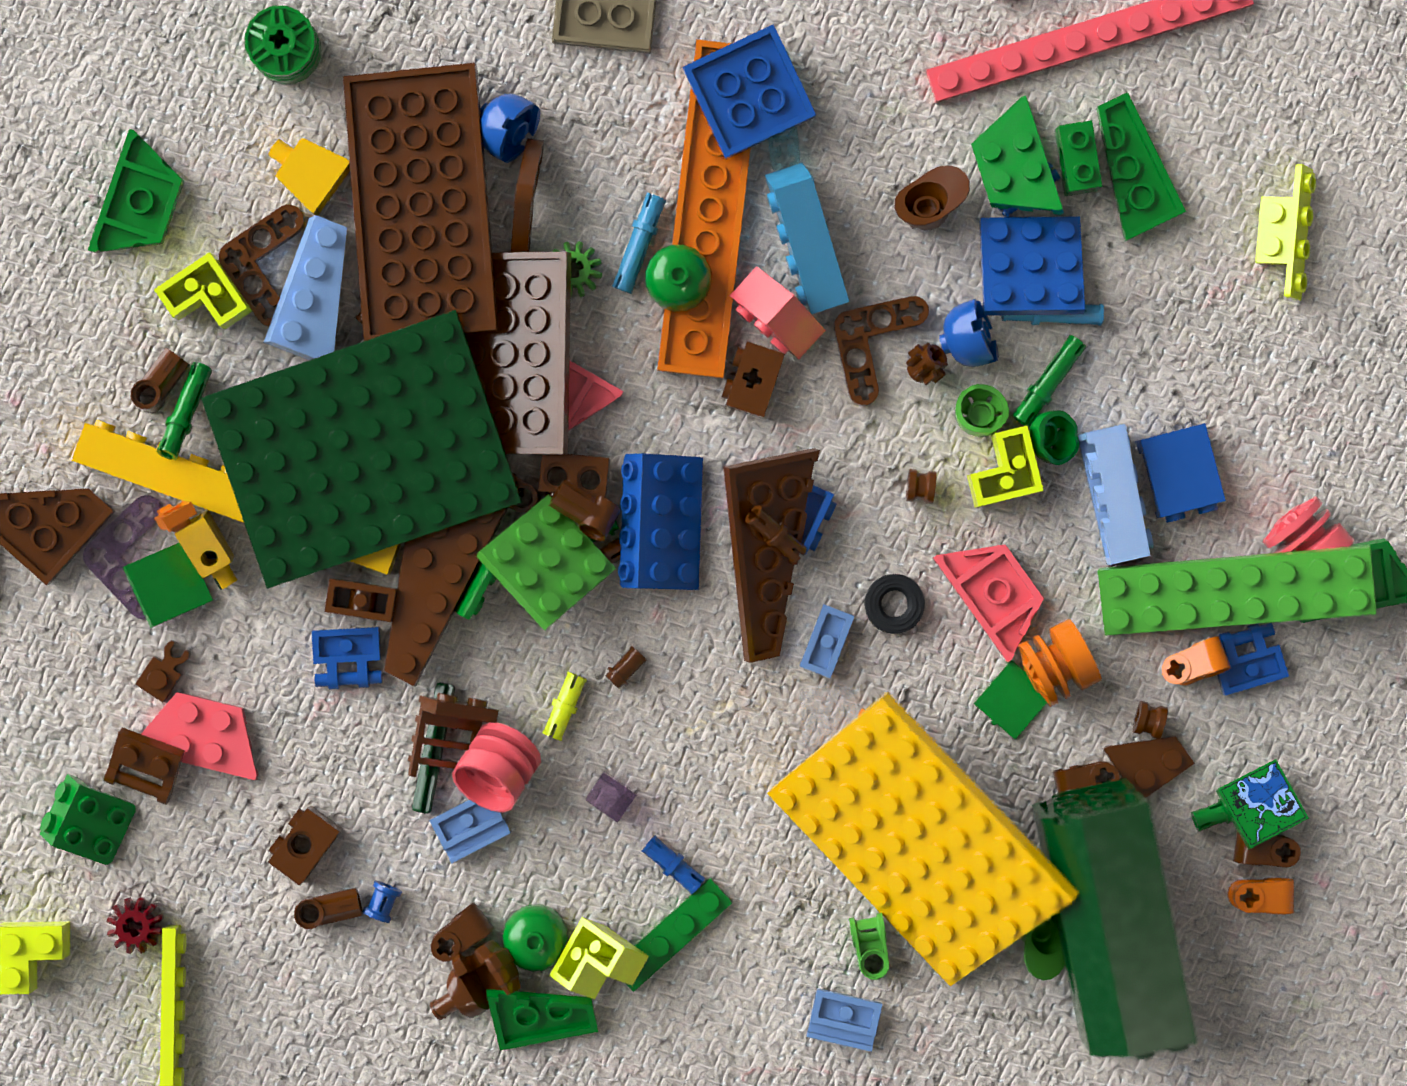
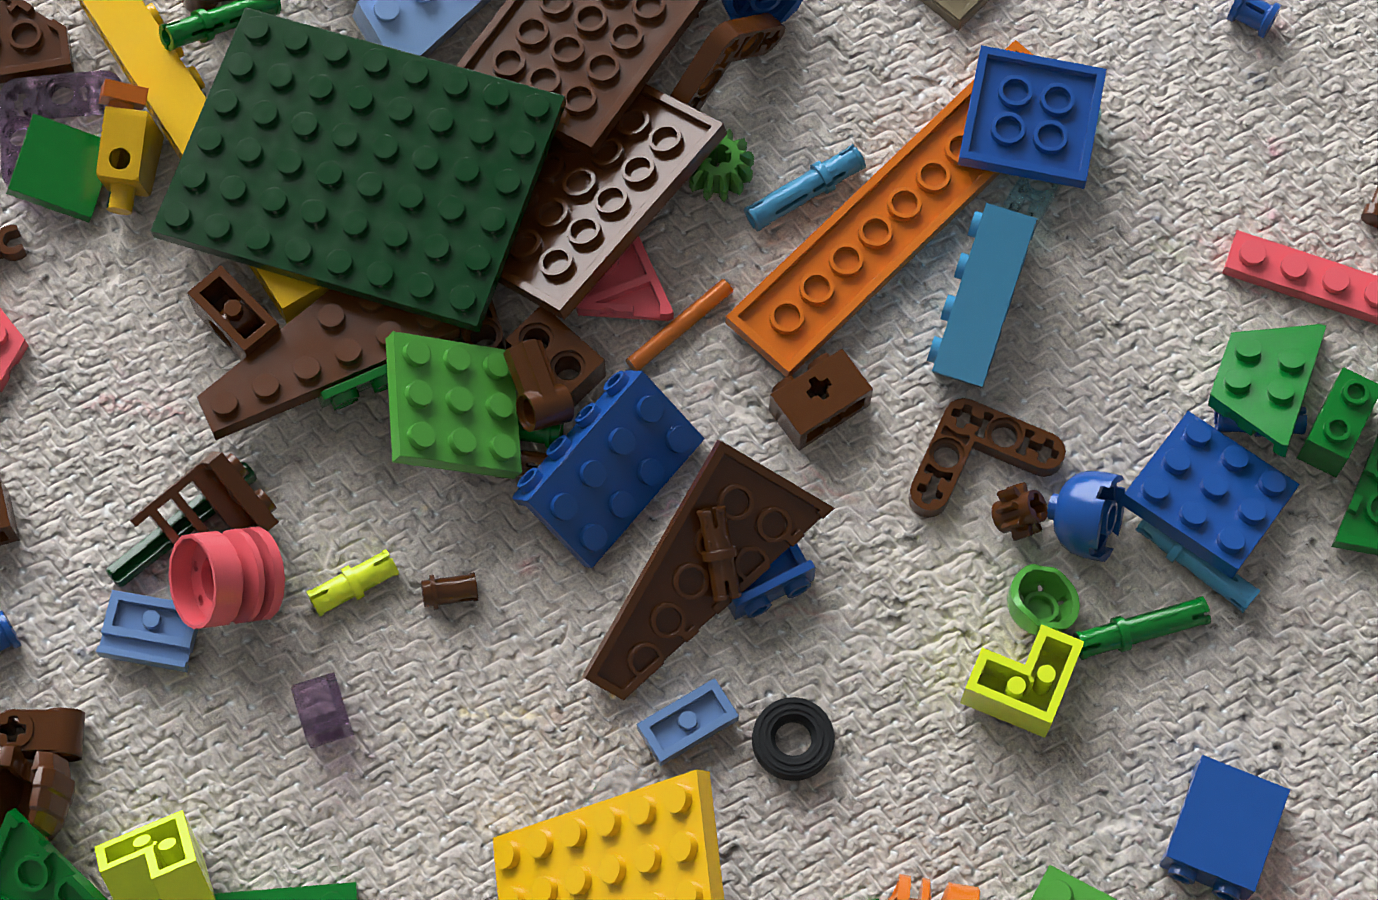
camera: 30 degrees right, 20 degrees down
blue plate [312,627,383,690] -> none
green cylinder [502,904,569,972] -> none
blue pin [641,835,706,895] -> none
green cylinder [645,244,711,312] -> none
coral brick [730,266,826,360] -> none
reddish brown piece [894,165,970,230] -> none
reddish brown wheel [906,469,937,504] -> none
coral wing [932,544,1044,662] -> none
green helmet [1029,410,1080,465] -> none
light blue wedge [1078,424,1154,565] -> none
none -> orange bar [626,279,733,371]

